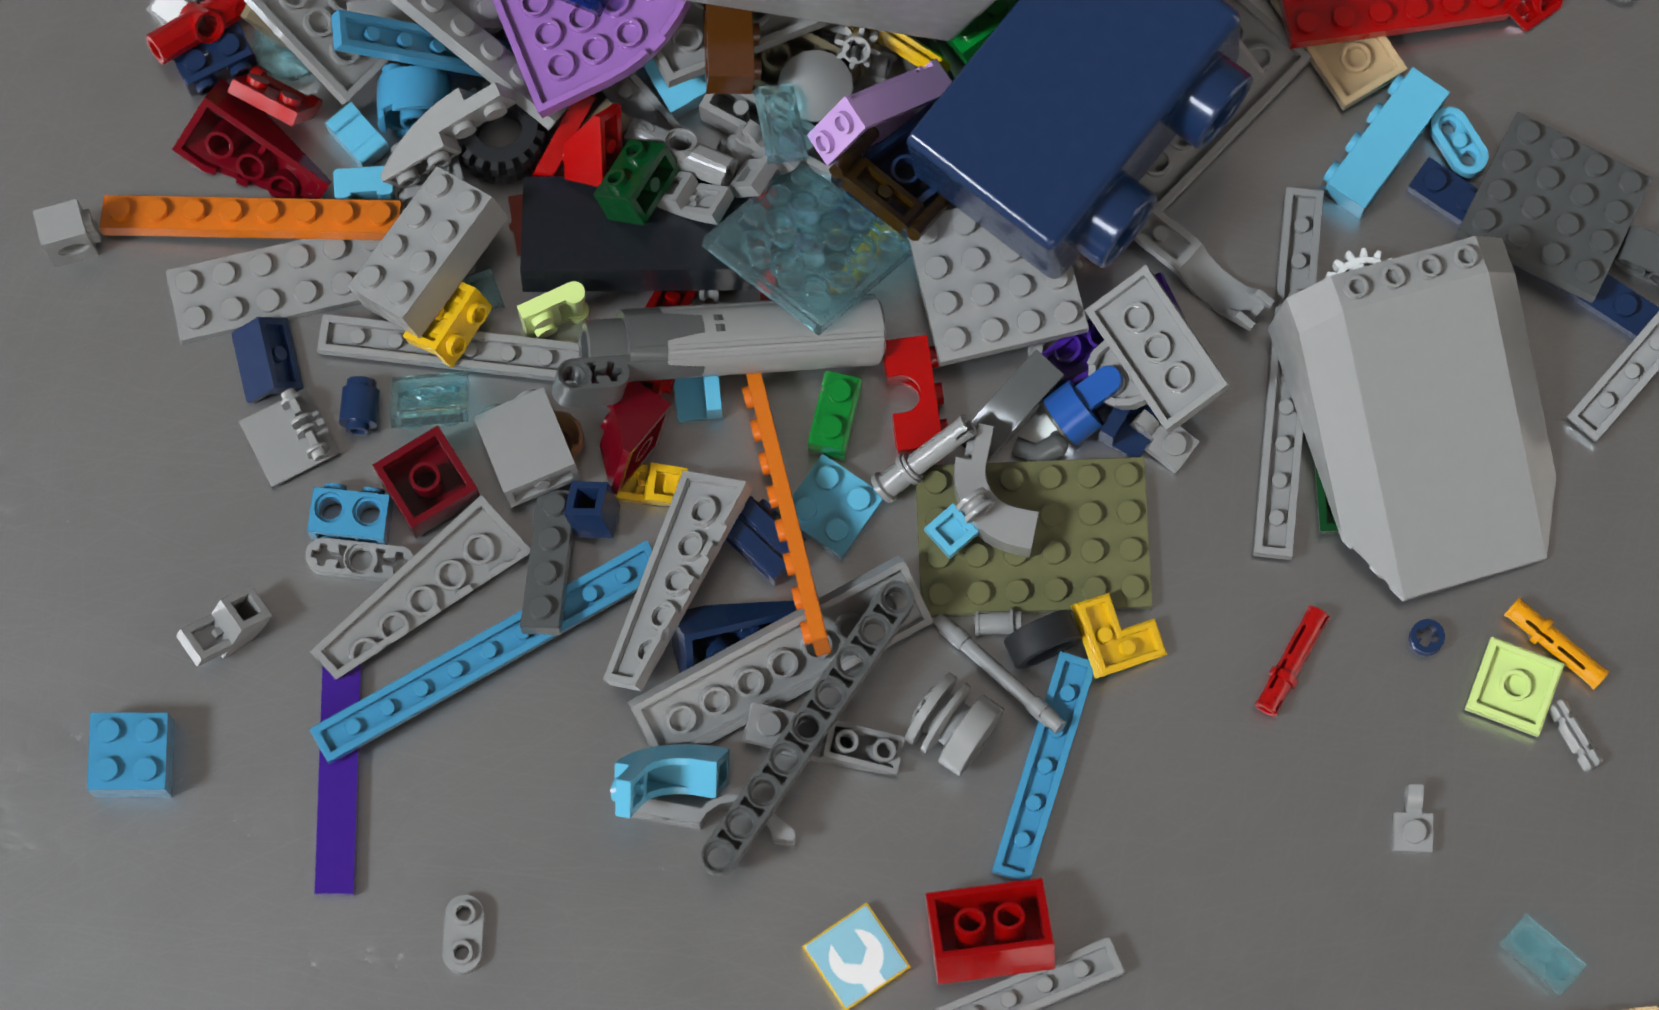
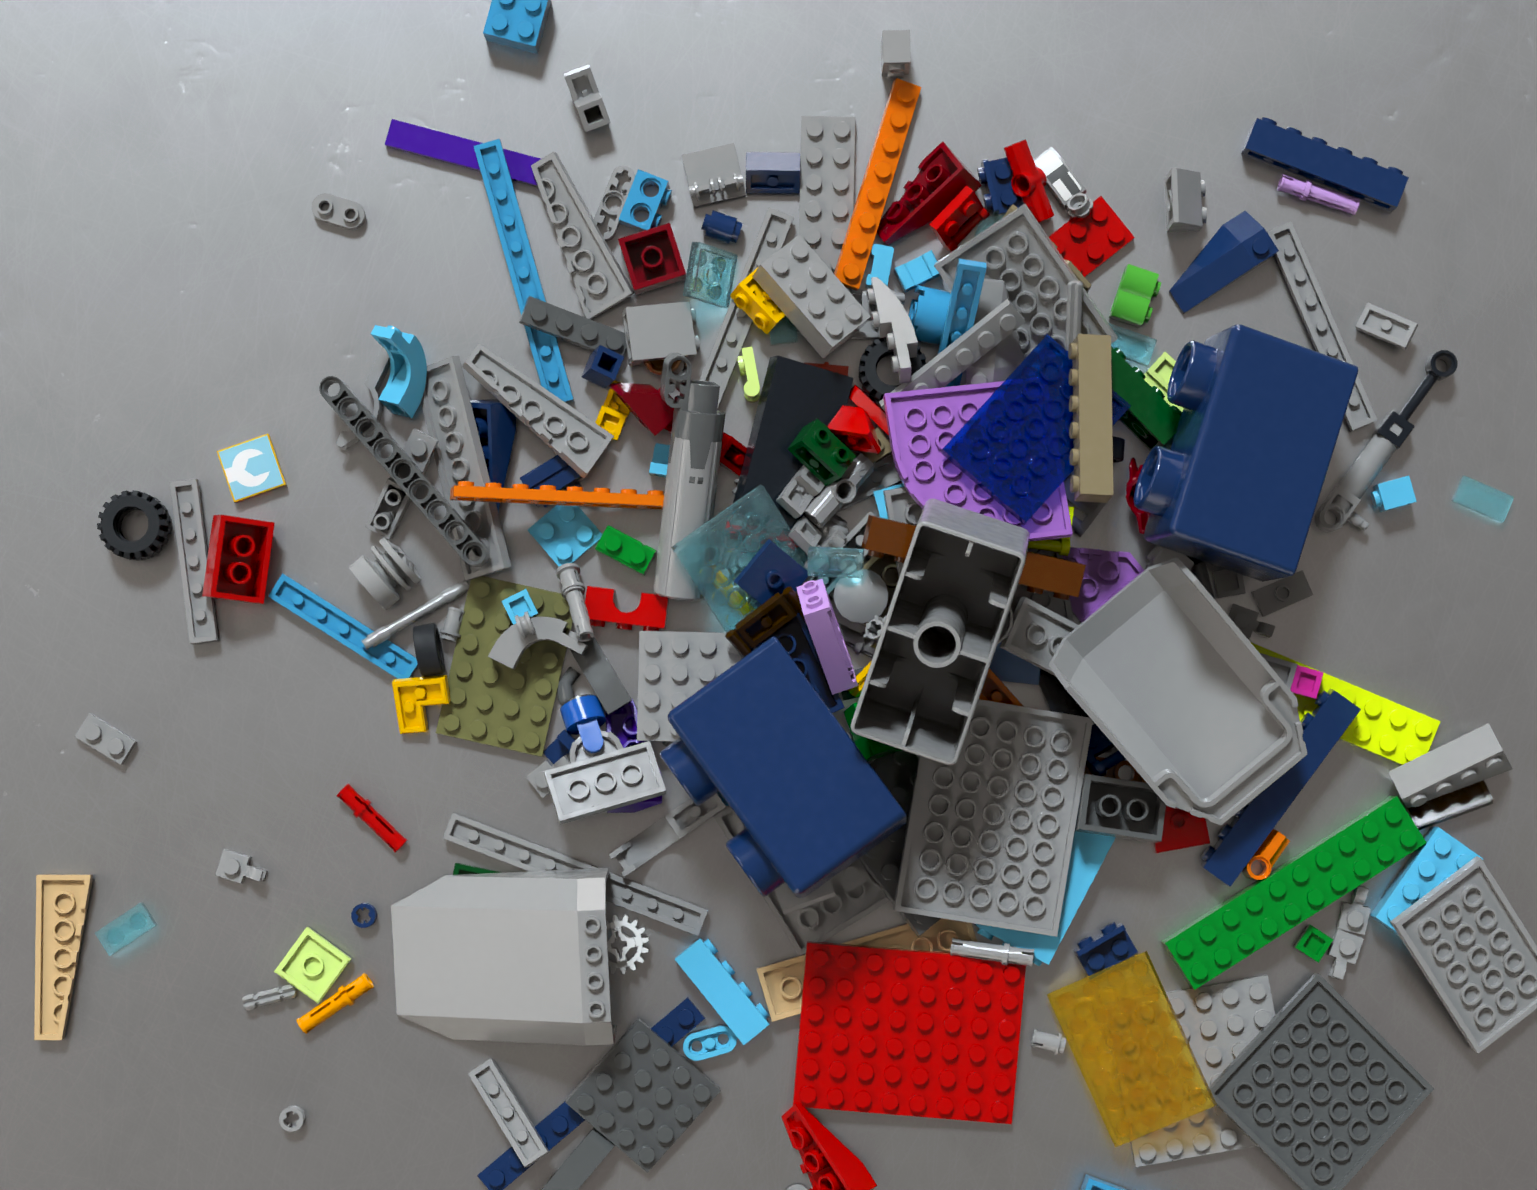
camera: 105 degrees right, 10 degrees up
none -> dark blue plate [734,539,810,605]

